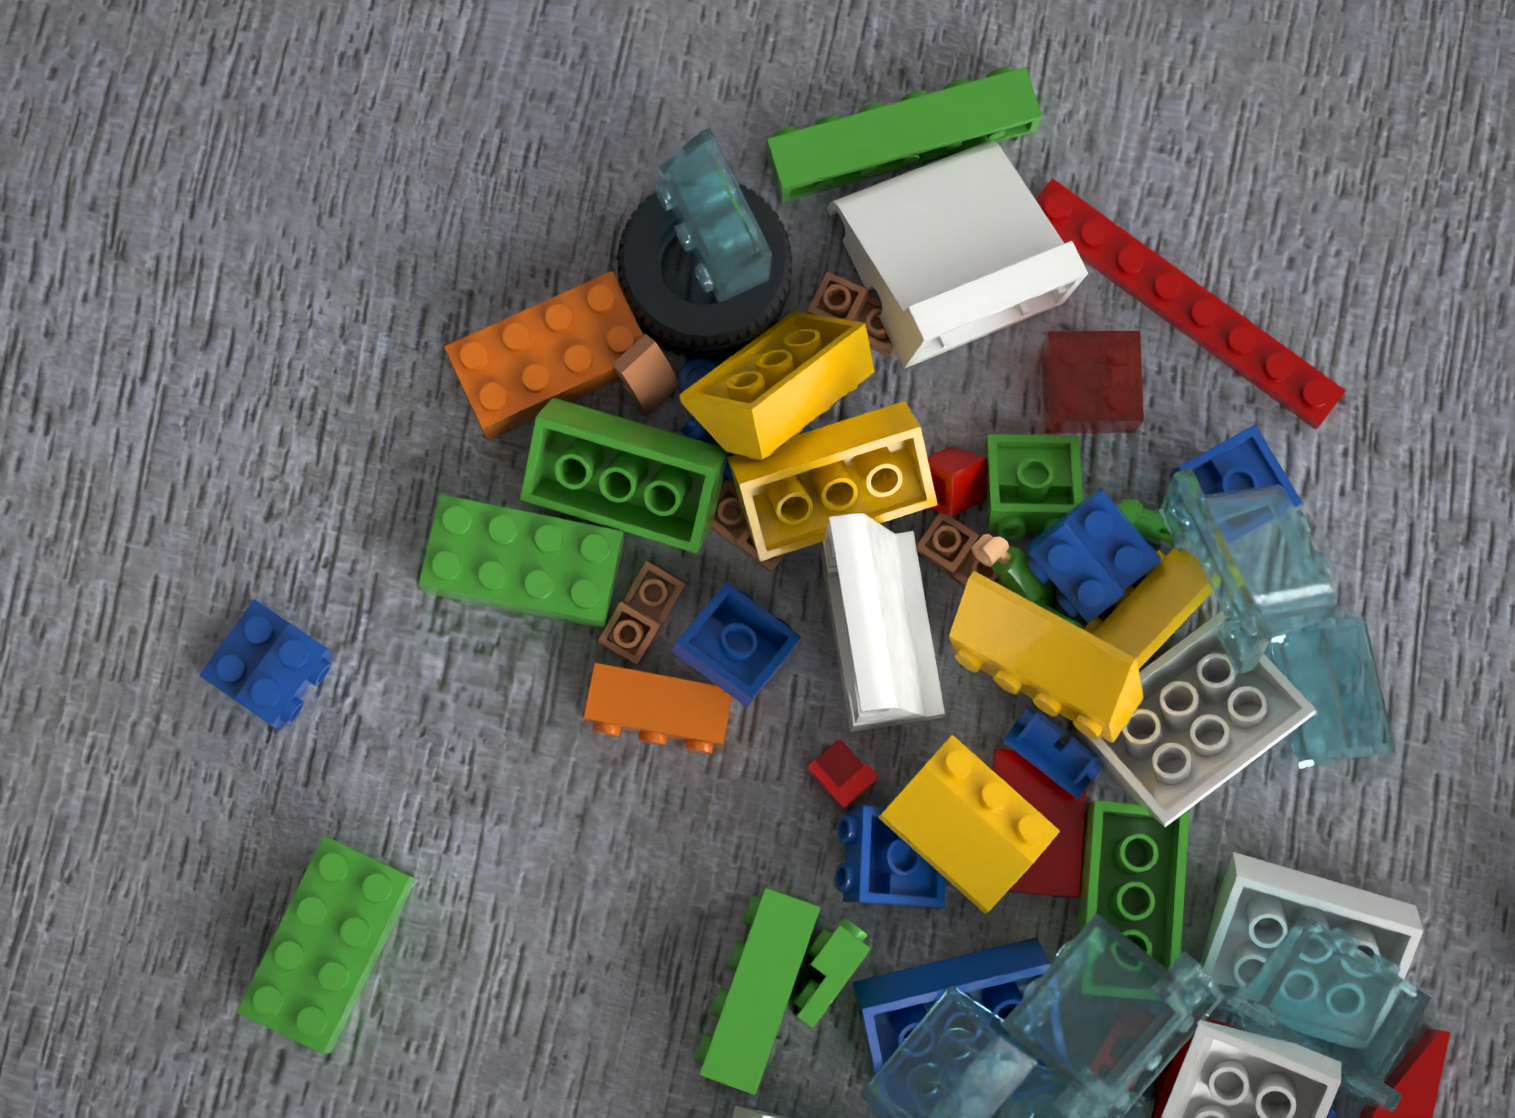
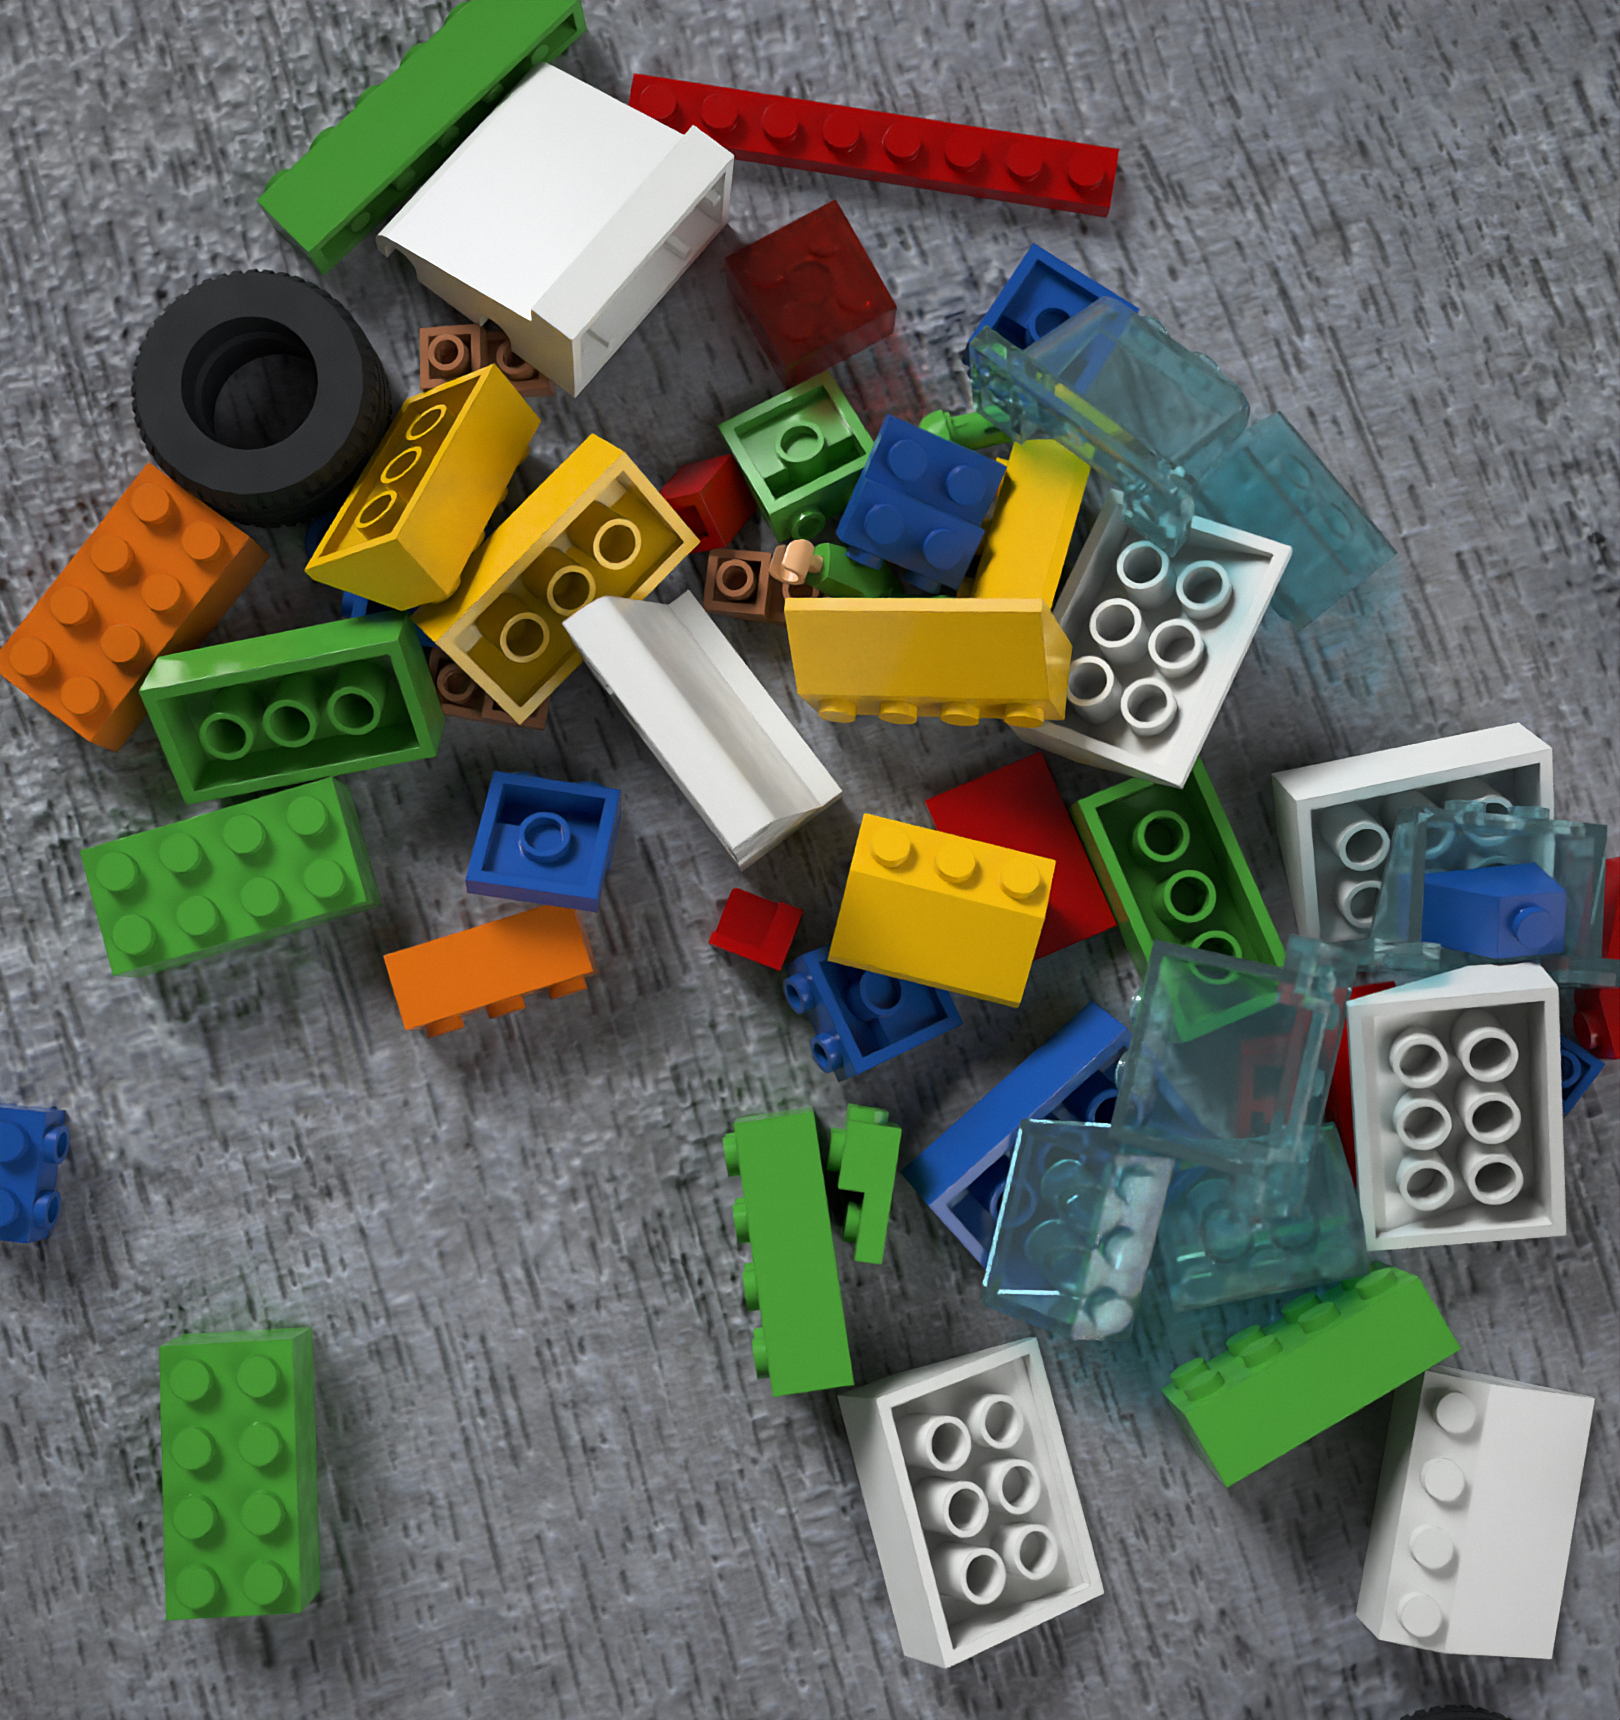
camera: 25 degrees left, 5 degrees up
nougat slope [597,560,688,665] -> none
nougat slope [611,334,679,417] -> none
clear light blue slope [655,128,772,303] -> none
blue hinge [1003,707,1104,799] -> none
none -> blue slope [1405,862,1567,959]

